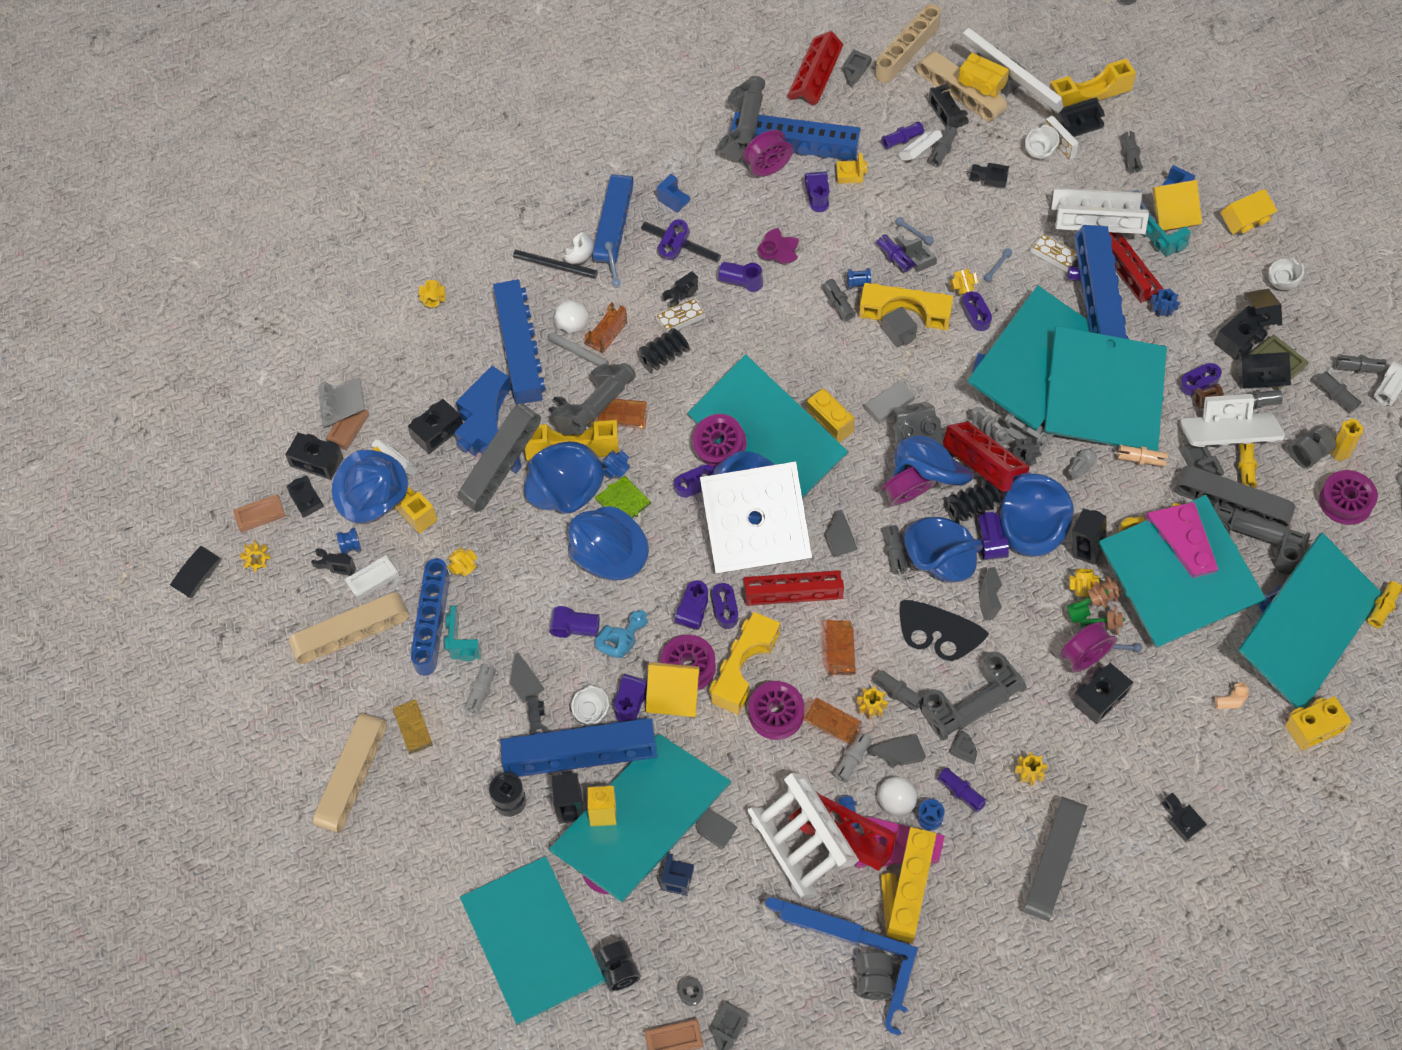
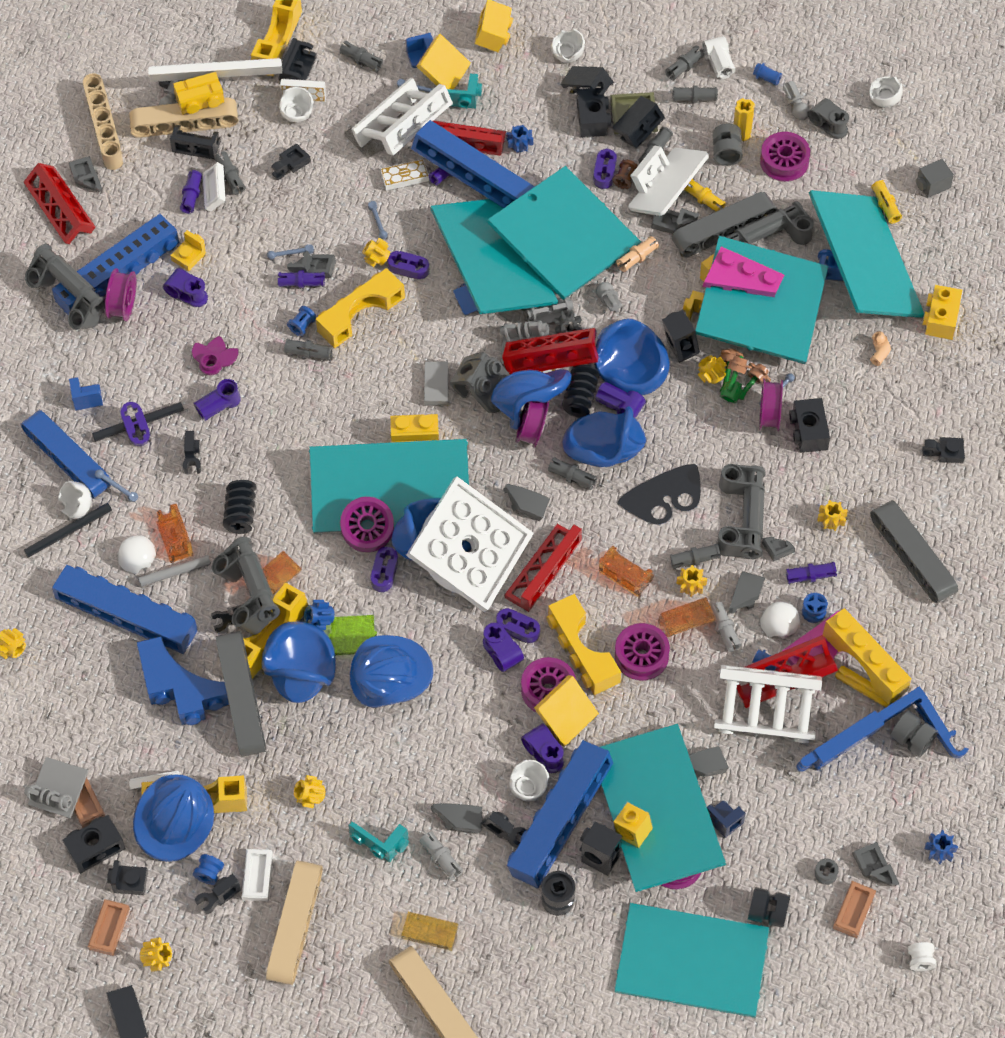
camera: 55 degrees left, 0 degrees up
black brick [408,399,463,454] -> none
blue beam [411,558,450,676] -> none
dark purple piece [549,606,600,638] -> none
dark azure piece [595,610,648,658] -> none
white tile [656,298,706,333] -> none
dark grey brick [882,307,917,348] -> none
dark grey slope [980,567,1002,621] -> none

